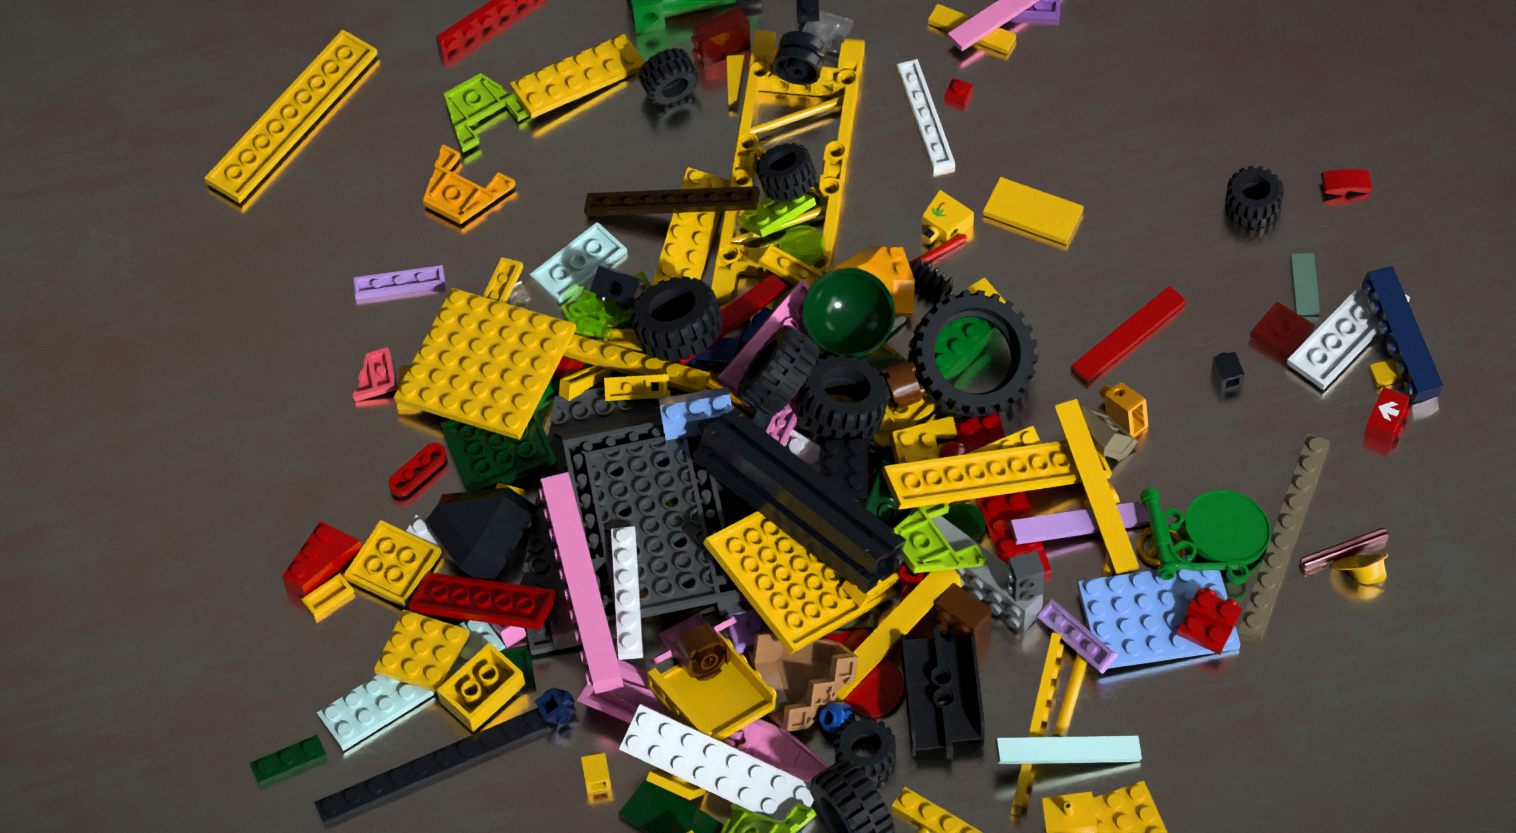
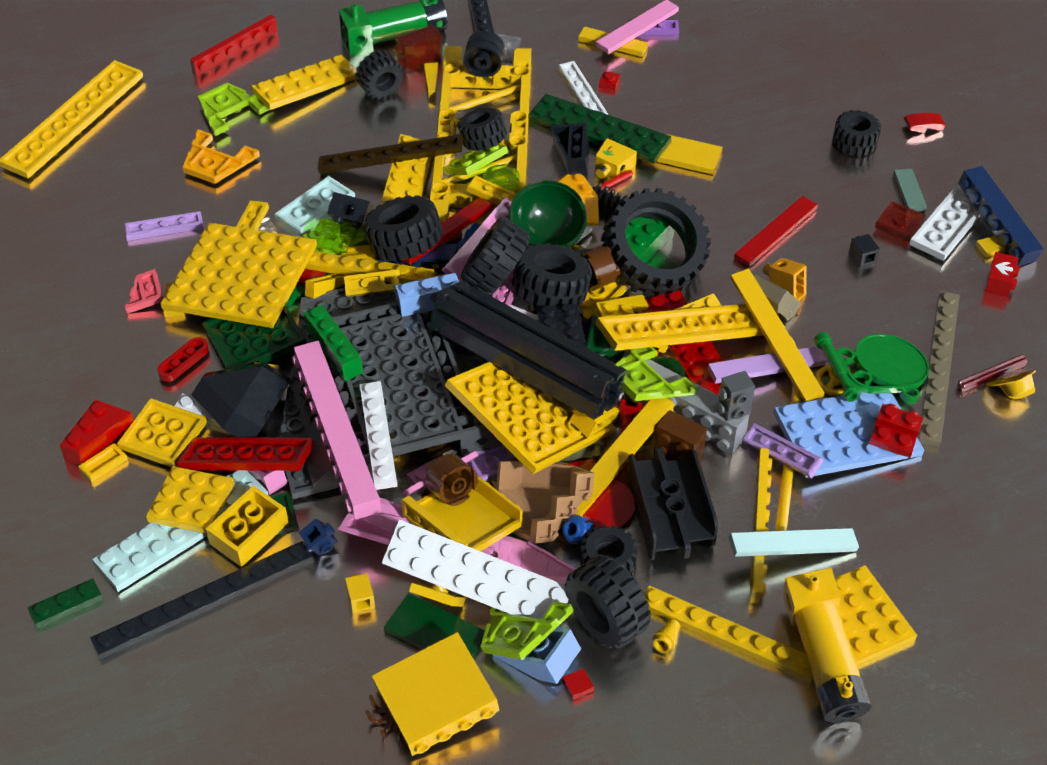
camera: 10 degrees left, 10 degrees down
none -> green brick [303,304,363,382]
none -> dark green plate [528,94,671,164]
none -> black wedge [551,123,589,176]

